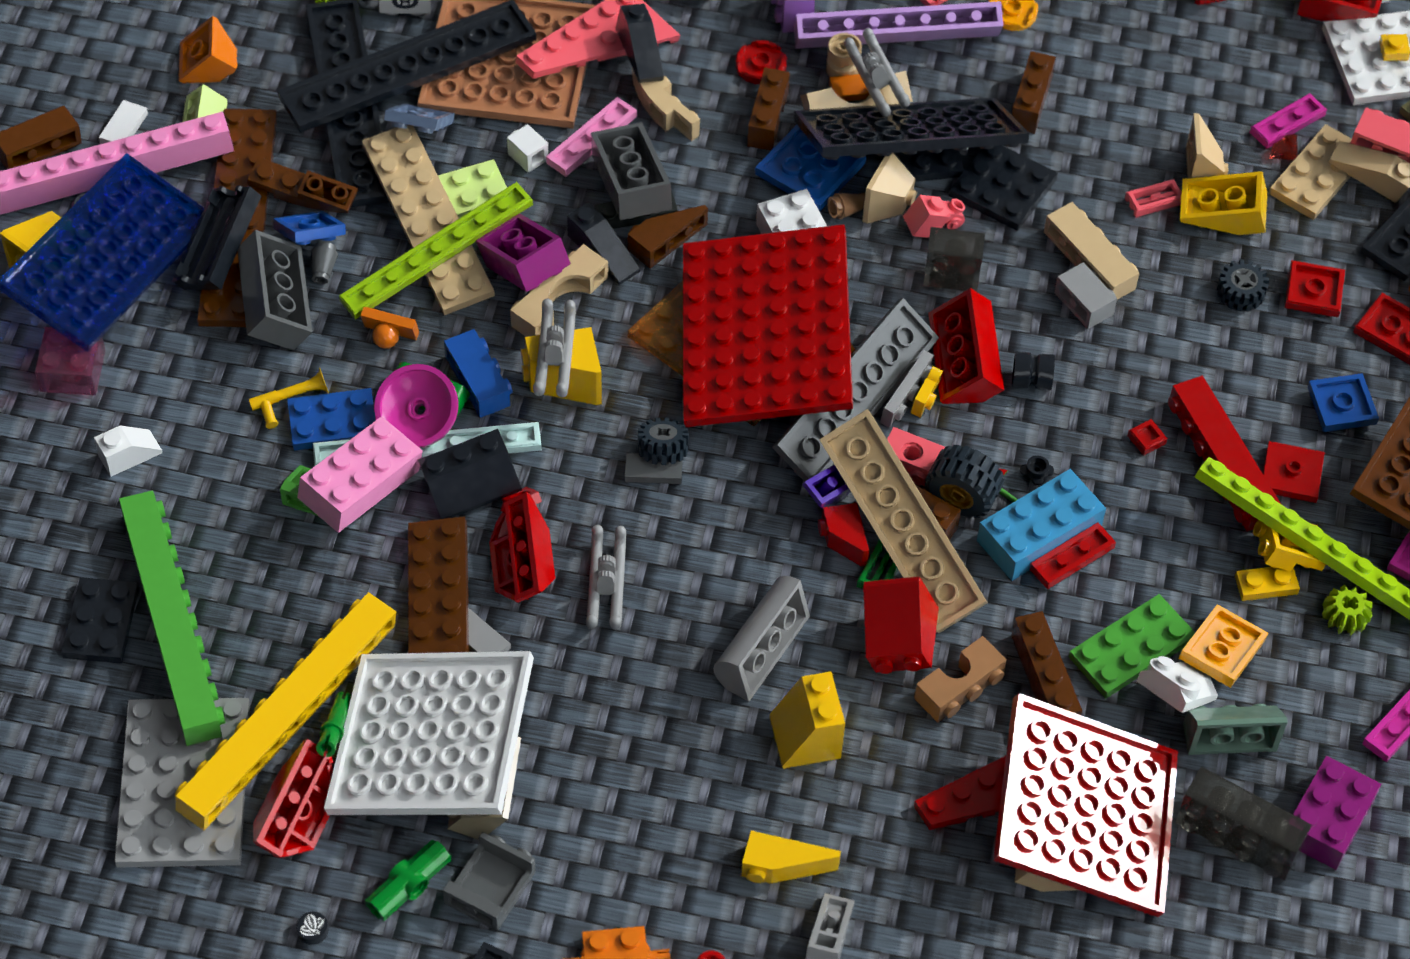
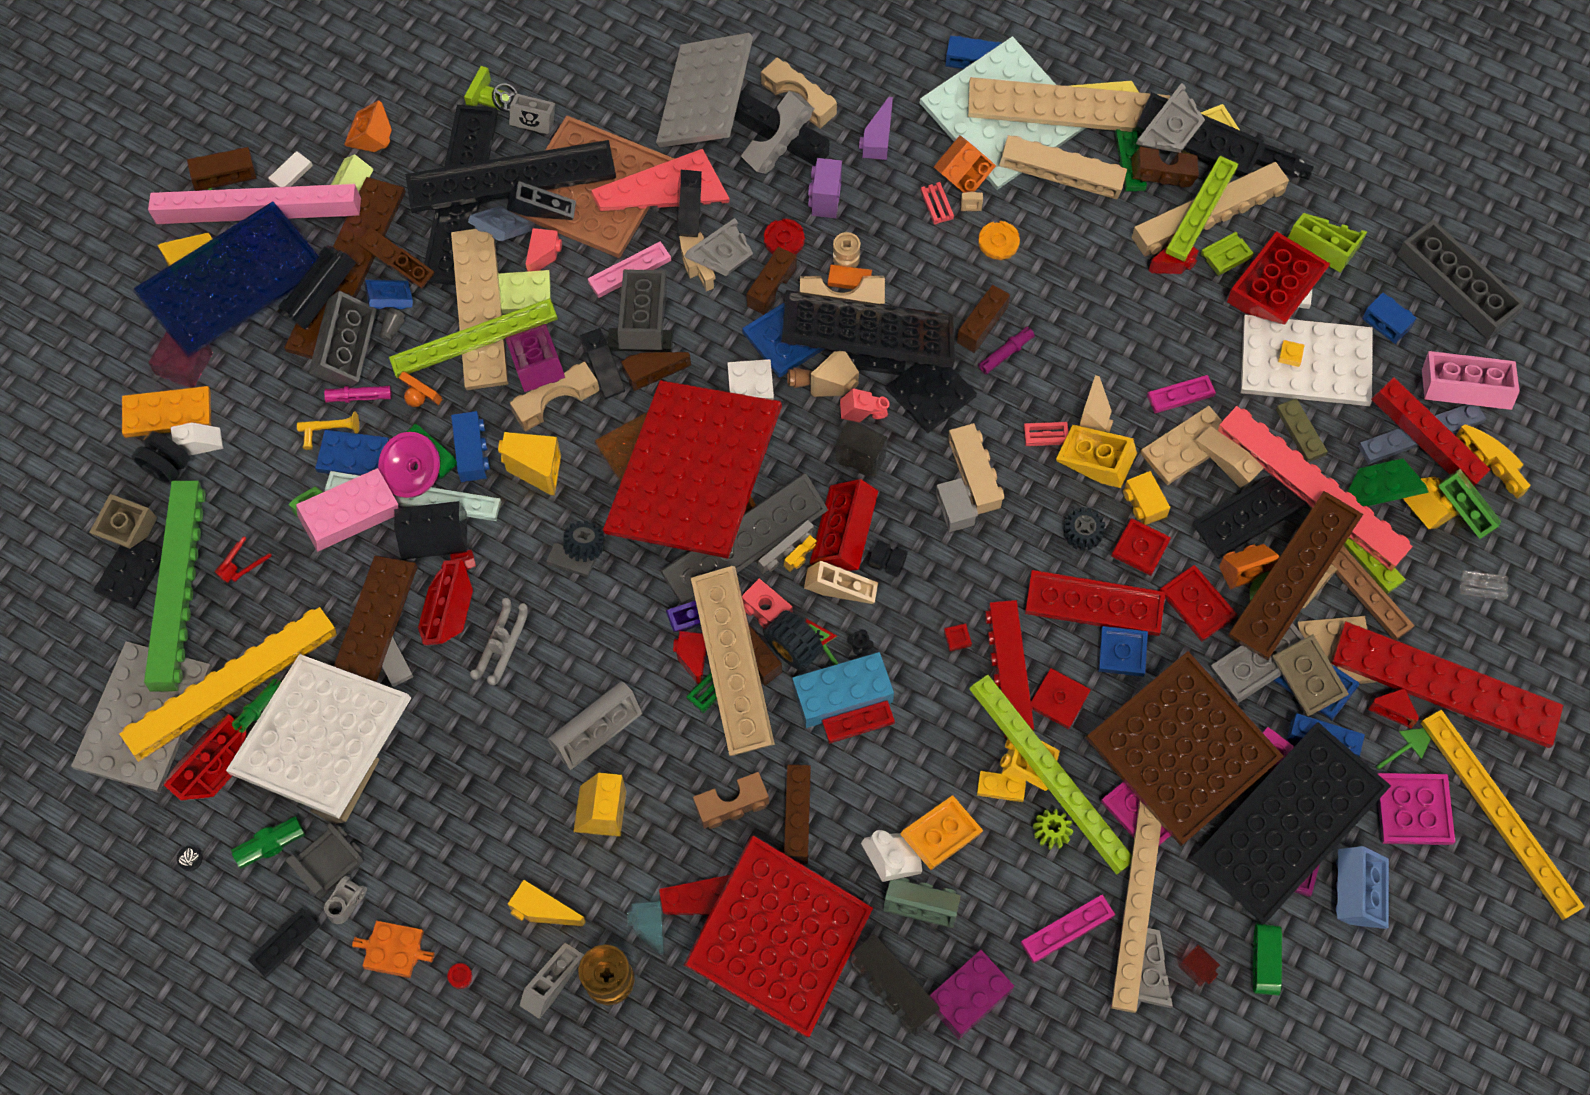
camera: 20 degrees right, 10 degrees up
white brick [507,124,548,173] -> none
light grey piece [533,298,576,398] -> none
lavender brick [794,1,1003,49] -> none
light grey piece [844,28,910,117] -> none
red slope [863,576,939,674] -> none
bright green plate [1068,594,1195,699] -> none
clear red tile [1270,134,1298,160] -> none
none -> dark tan slope [89,494,157,549]
none -> light orange plate [122,386,211,438]
none -> black wheel [131,431,190,485]
none -> red plant [214,536,272,583]
none -> dark pink pin [324,385,392,403]
none -> light grey piece [324,876,367,924]
none -> black slope [507,181,576,220]
none -> coral slope [526,228,562,272]
none -> pearl gold wheel [578,944,635,1006]
none -> clear light blue slope [627,902,664,955]
none -> light grey wing [684,218,753,276]
none -> tan slope [804,561,878,604]
none -> magenta pin [978,326,1035,375]
none -> red plate [1025,570,1165,636]
none -> yellow brick [1123,471,1170,525]

